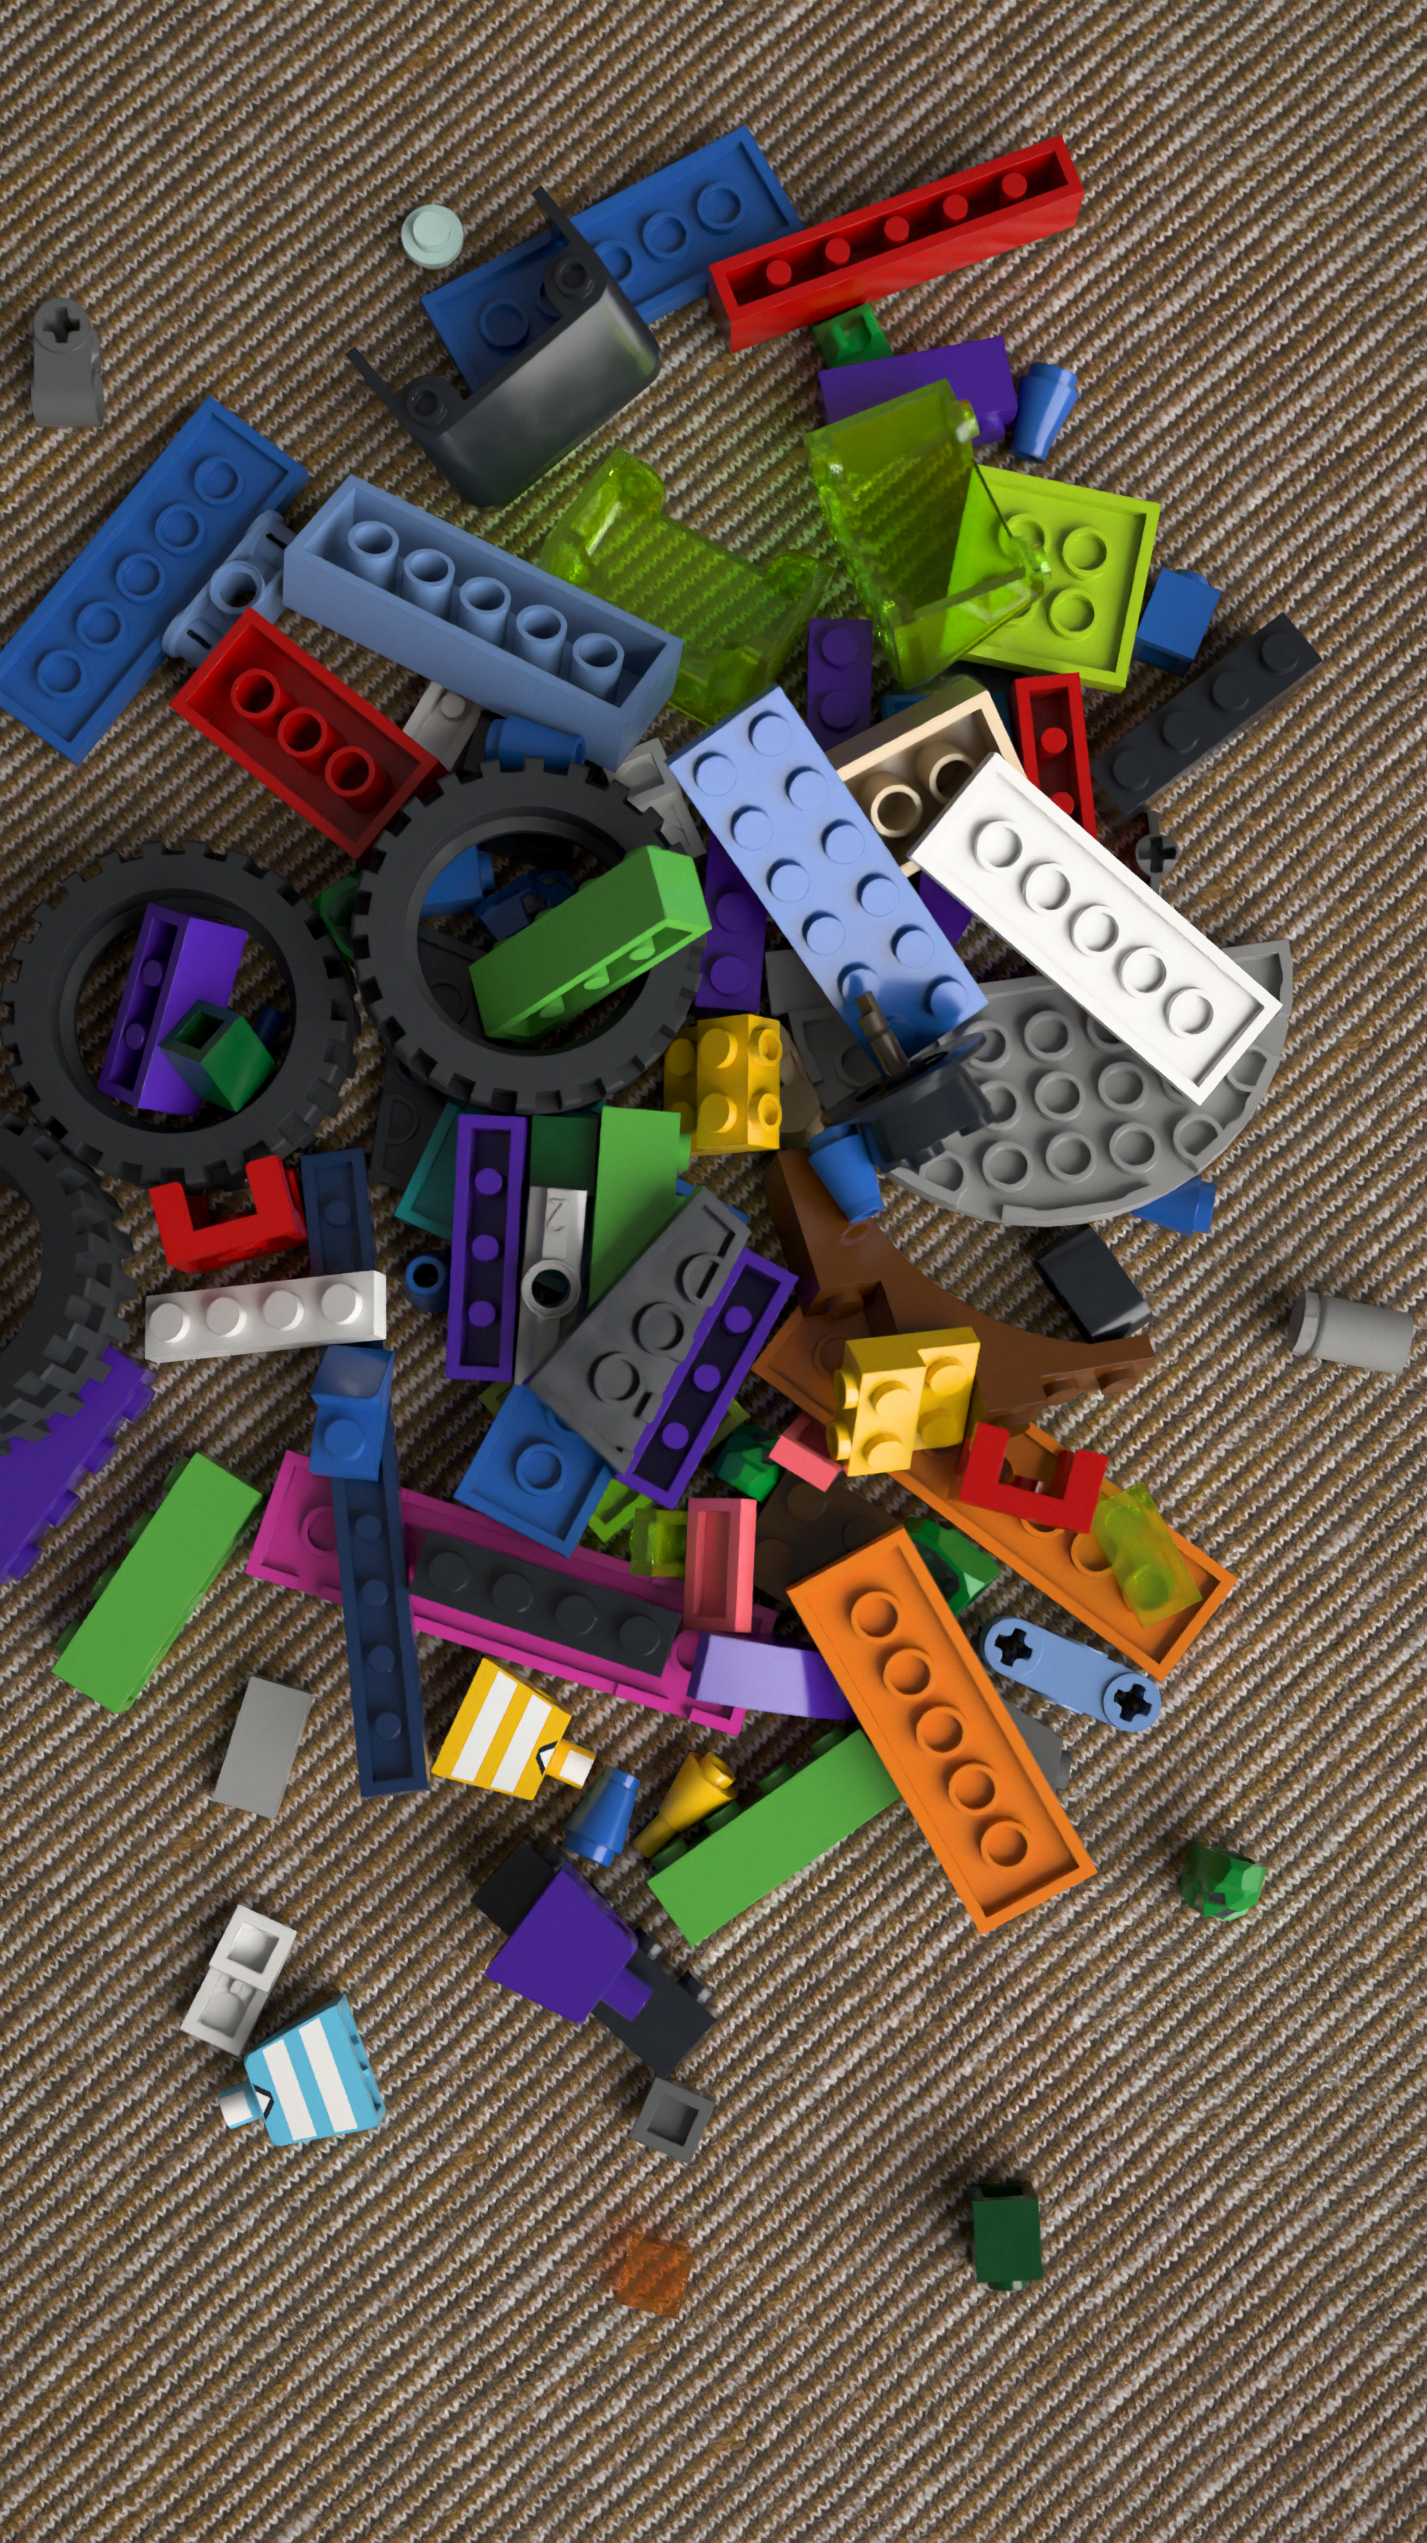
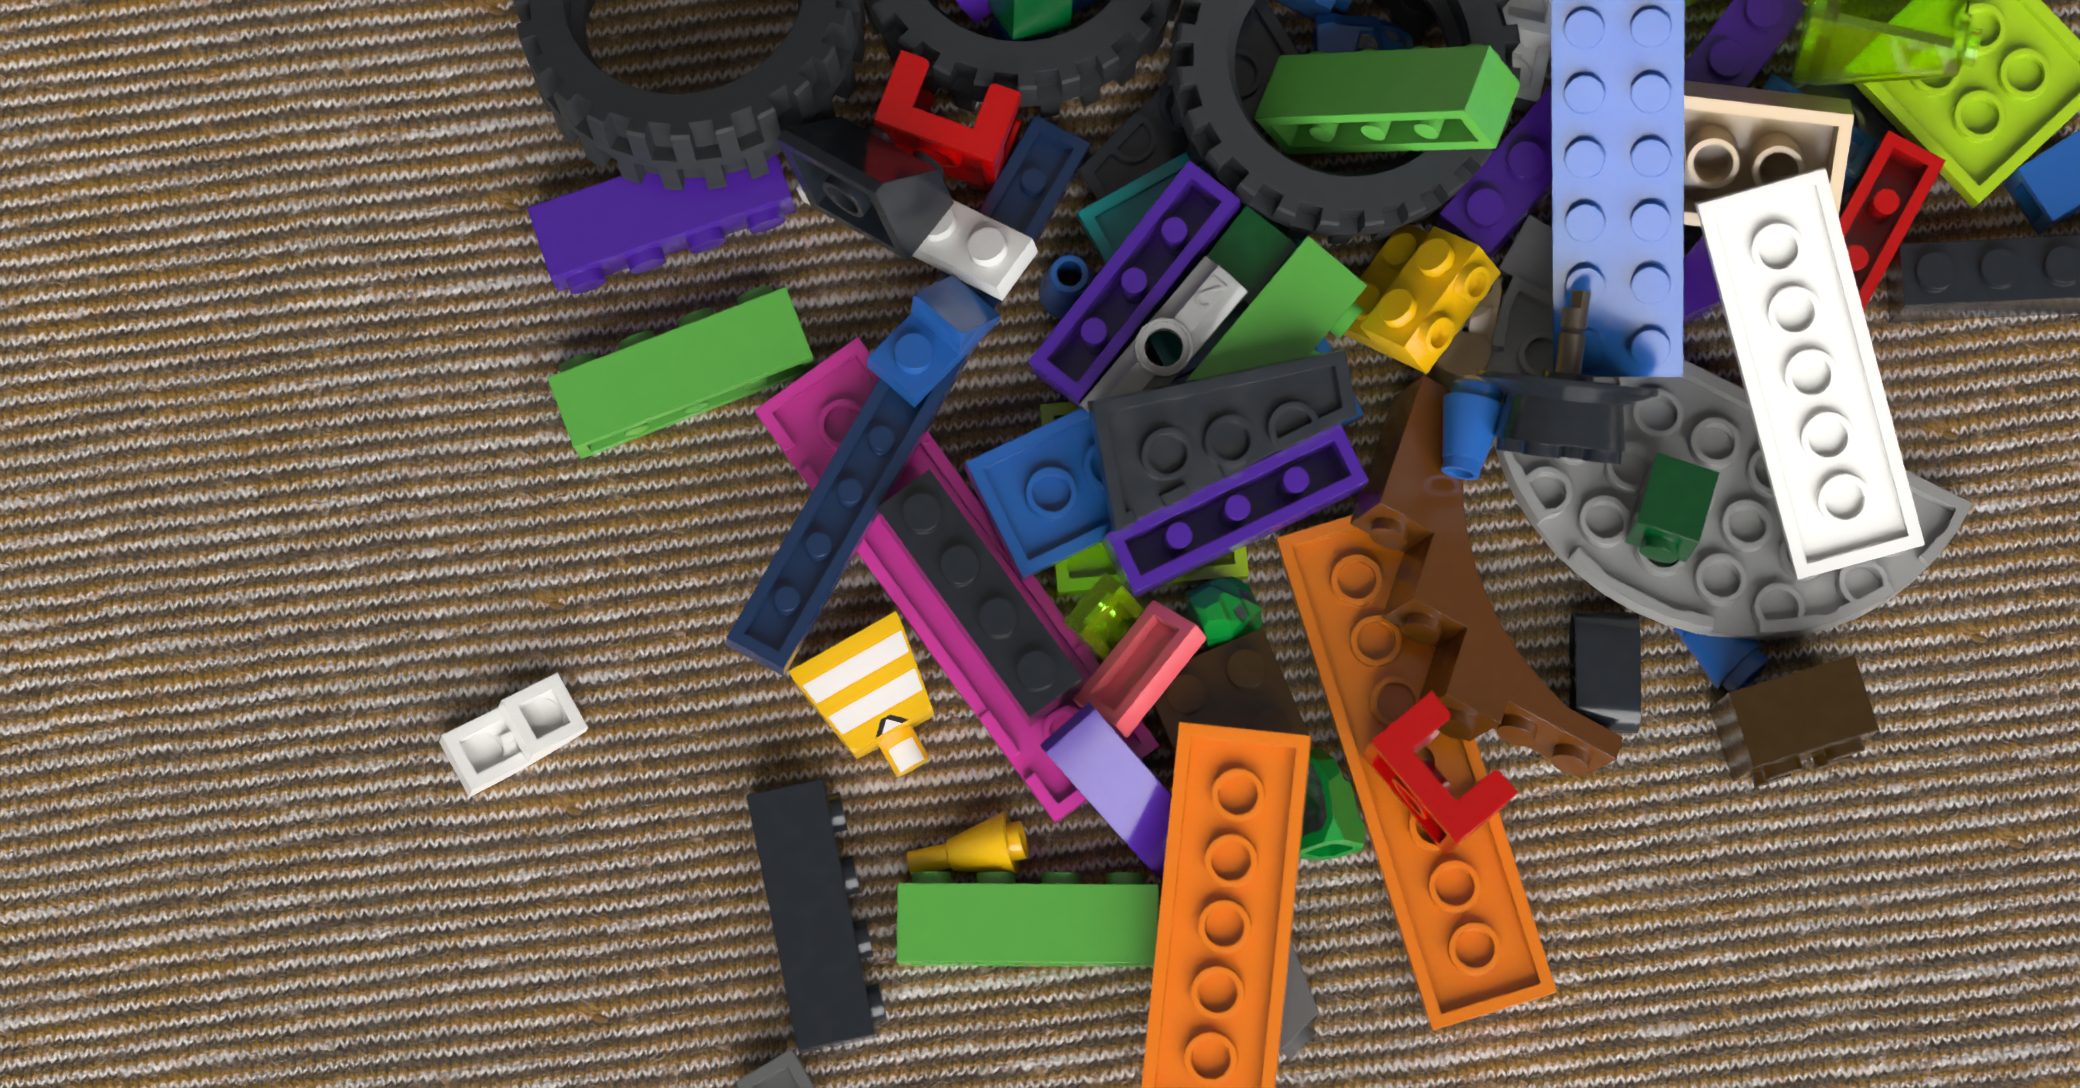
camera: 40 degrees right, 5 degrees down
light grey tile [212,1674,315,1819] -> none
medium azure torso [219,1994,386,2146] -> none
dark purple torso [484,1861,654,2024] -> none
blue cone [562,1765,641,1868] -> none
coral tile [769,1411,843,1492] -> none
yellow plate [826,1326,980,1477] -> none
medium blue piece [978,1615,1162,1733] -> none
clear neon green plate [1091,1482,1203,1629] -> none
dark grey piece [1128,811,1179,895] -> none
light grey piece [1287,1290,1413,1375] -> none
none -> black slope [777,116,954,261]
none -> dark green brick [1624,452,1719,563]
none -> dark brown brick [1709,655,1879,788]

